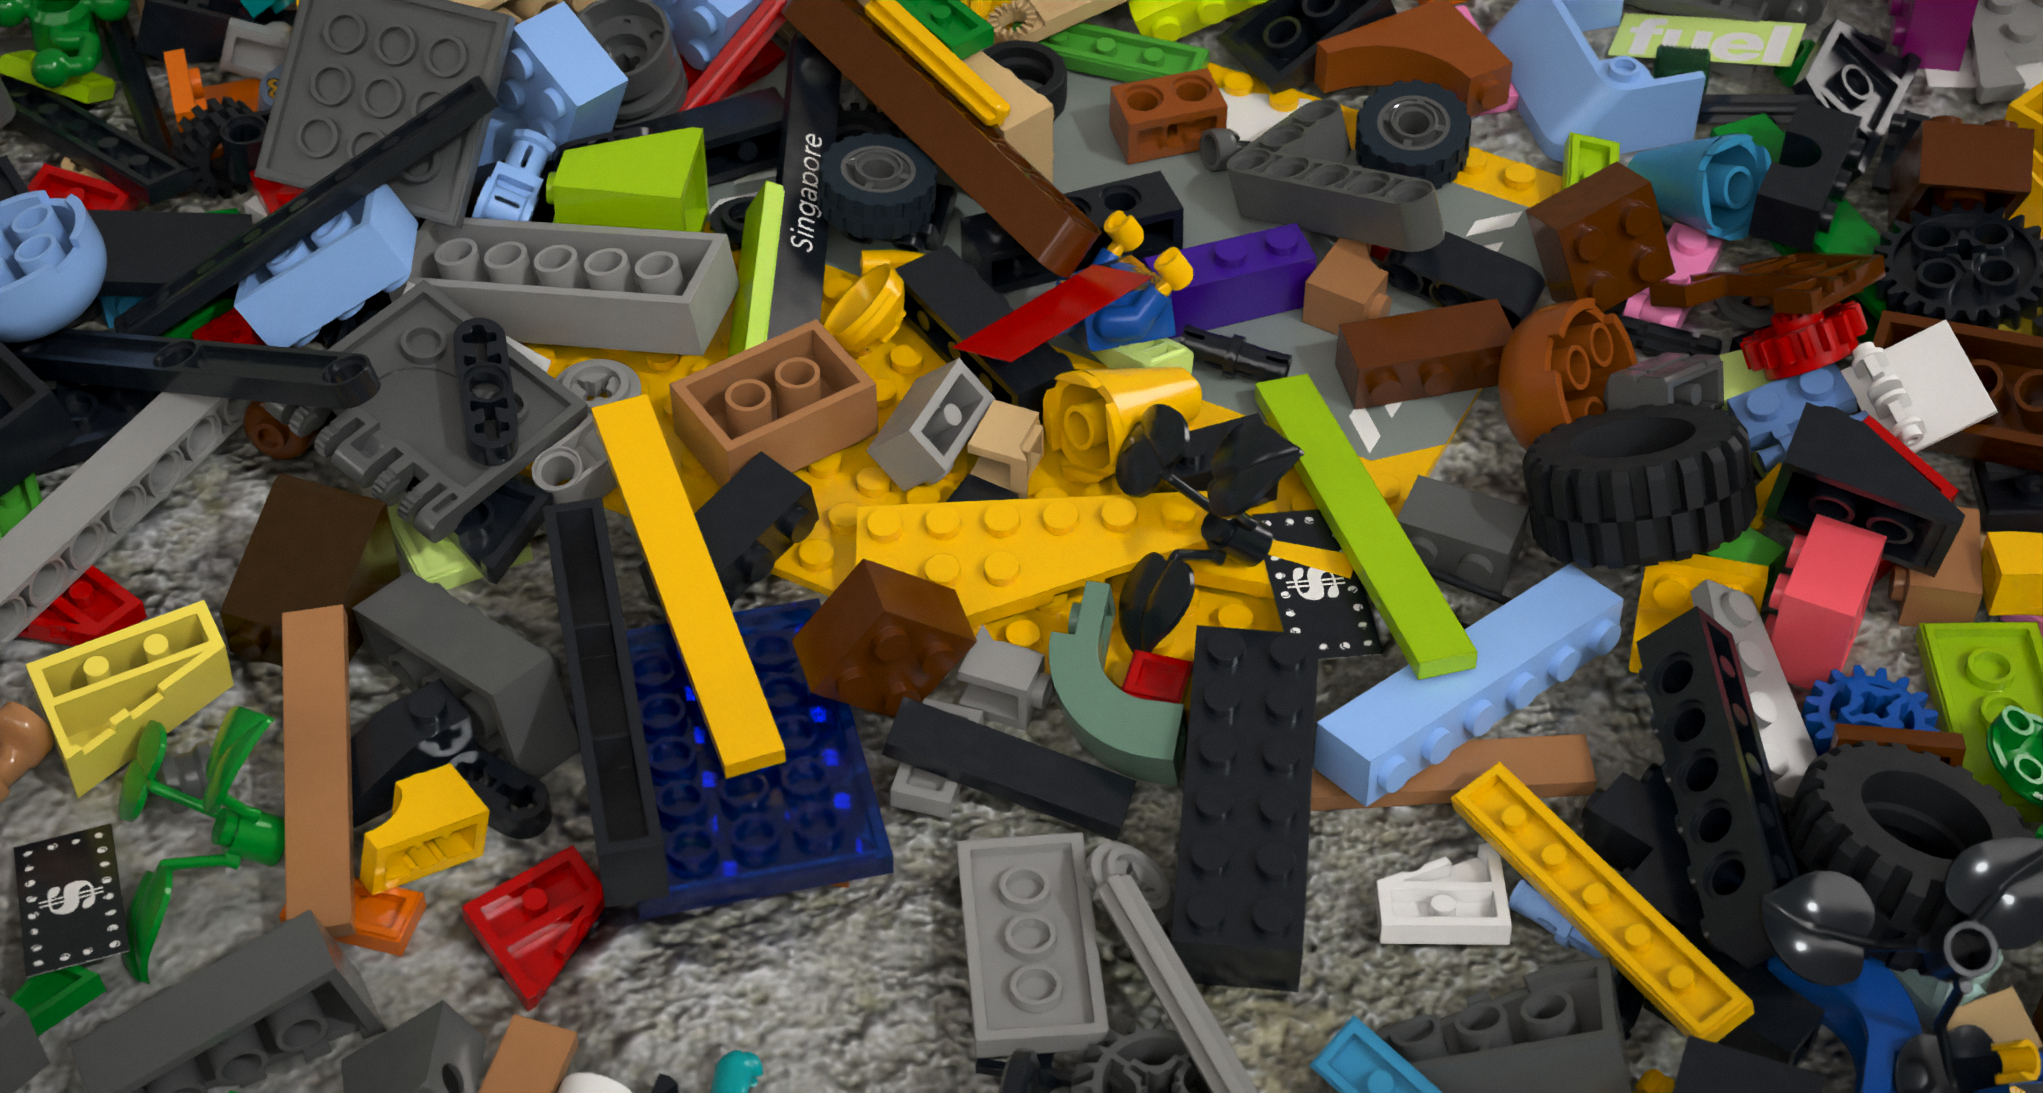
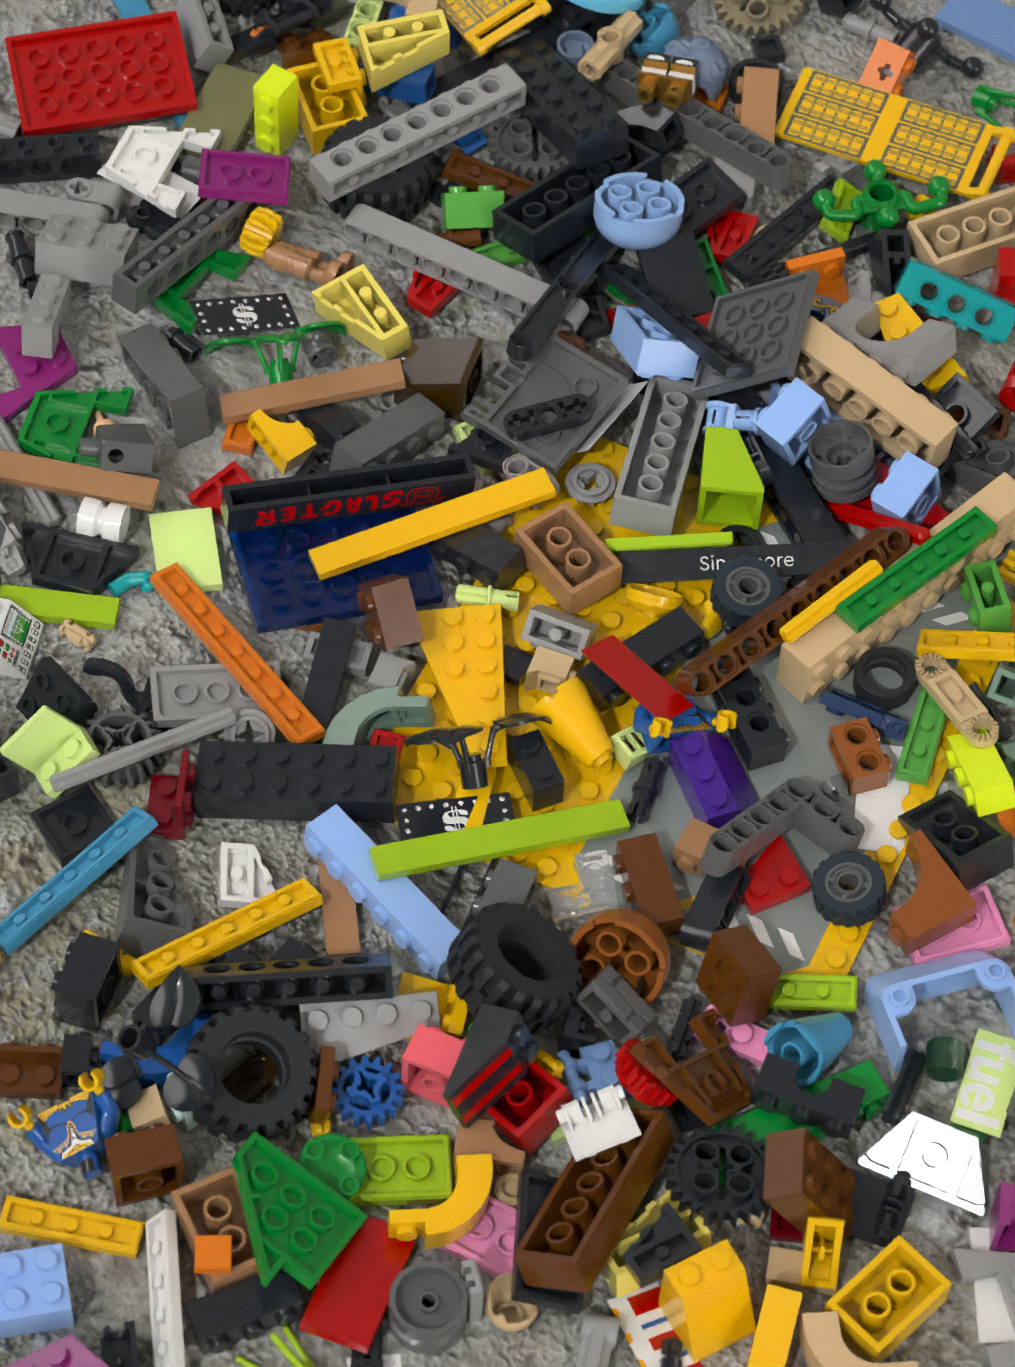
camera: 85 degrees right, 10 degrees up
none -> dark red bracket [147,750,196,840]
none -> yellowish green tile [149,507,223,597]
none -> orange tile [150,562,325,744]
none -> black pin [165,326,202,363]
none -> yellowish green axle [455,584,520,612]
none -> clear plate [548,849,620,924]
none -> dark blue hinge [819,687,910,741]

